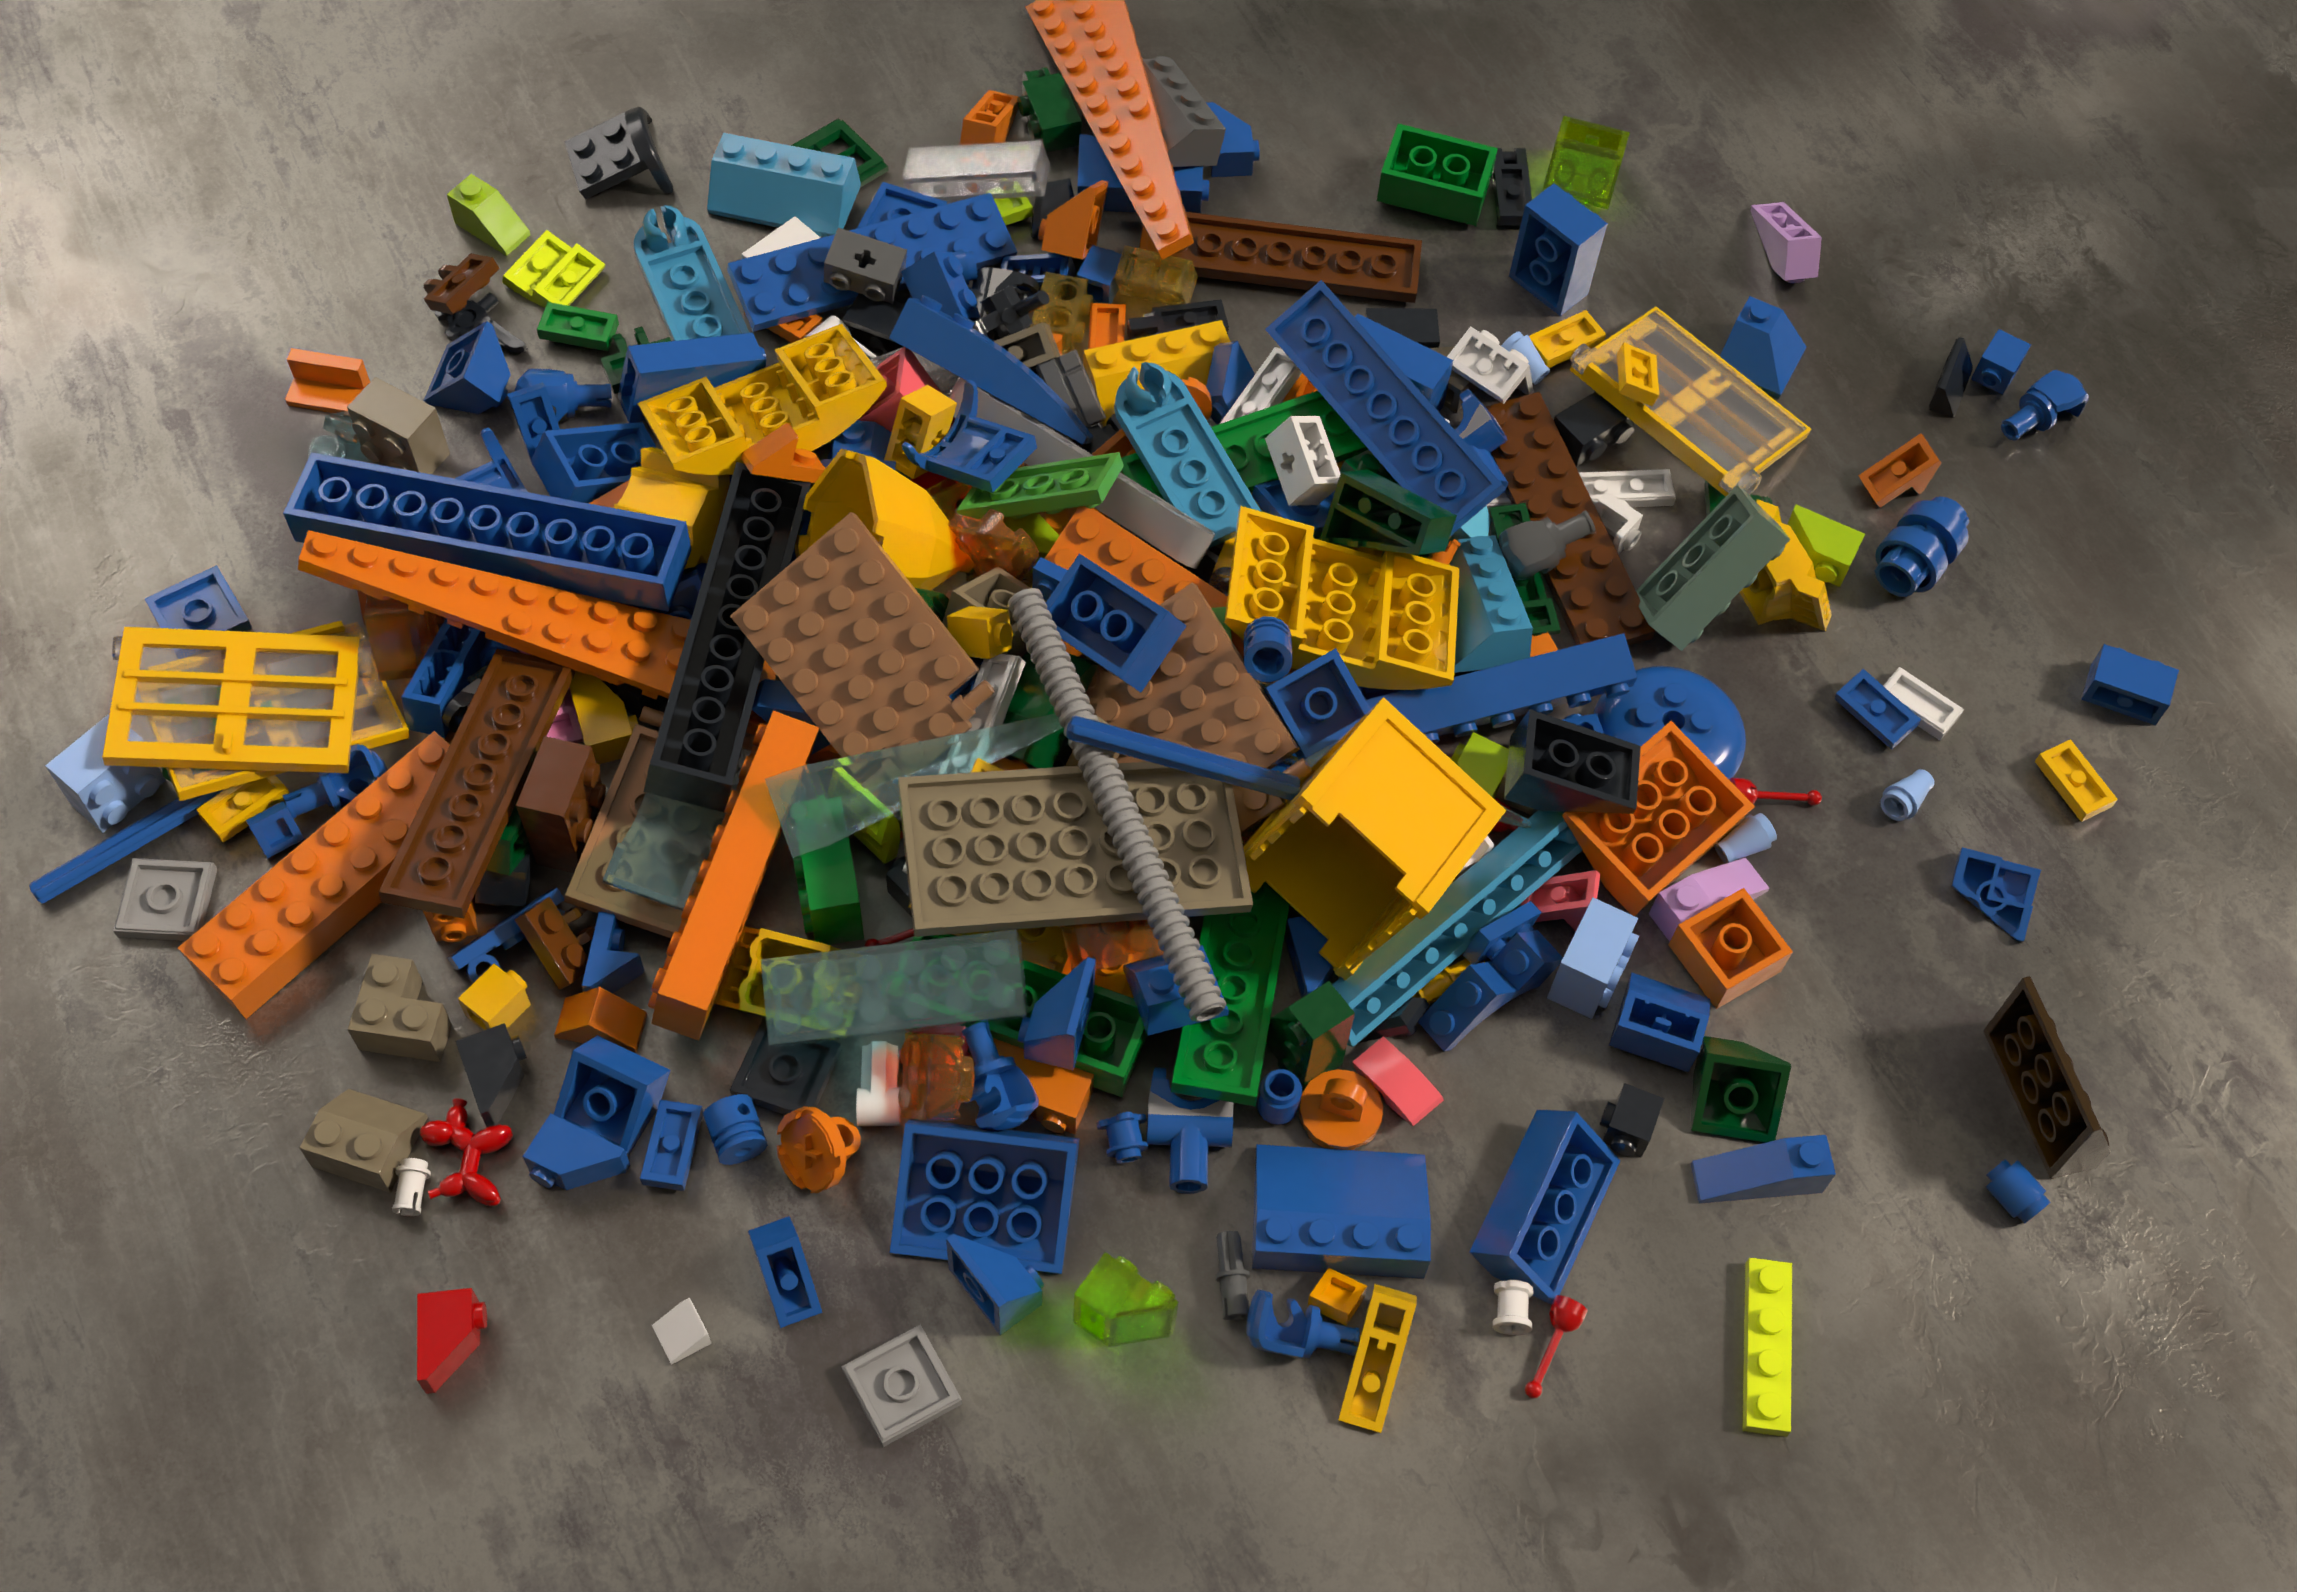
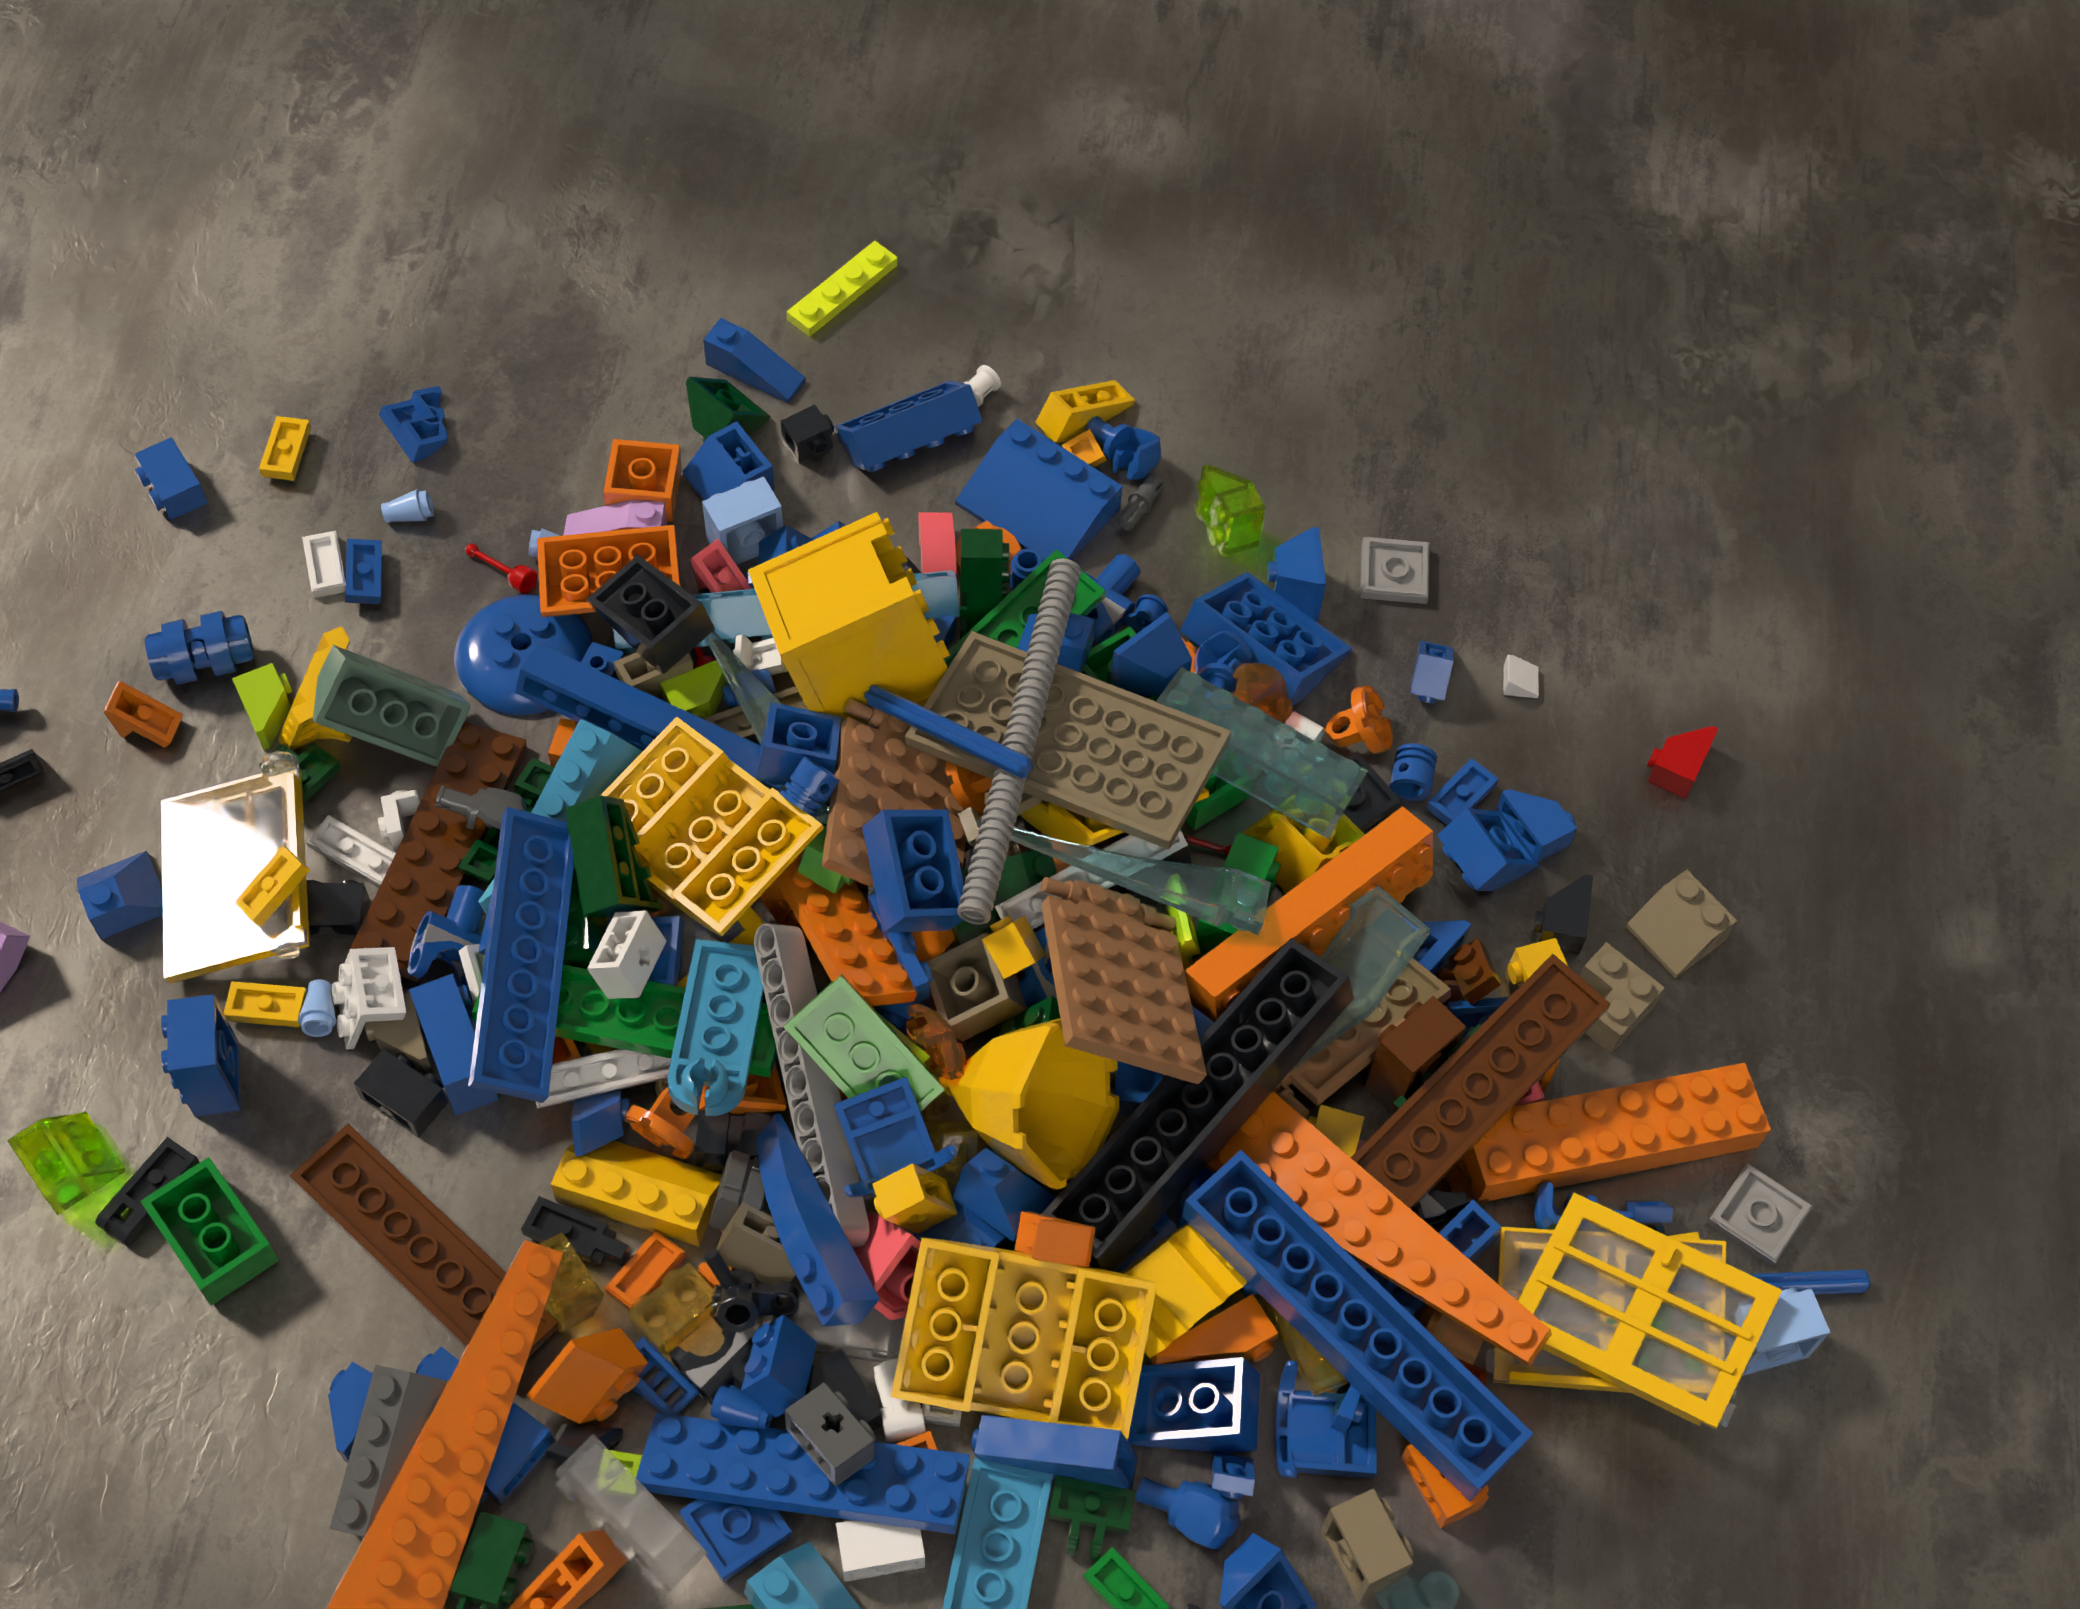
camera: 145 degrees left, 0 degrees up
plate [145,565,252,661] -> none
white pin [392,1158,431,1216] -> none
red piece [420,1098,513,1206] -> none
orange slope [554,987,647,1052] -> none
blue brick [1076,245,1125,304] -> none
red hinge [1525,1295,1588,1399] -> none
dark brown slope [1983,976,2111,1180] -> none
blue brick [1986,1159,2051,1224] -> none

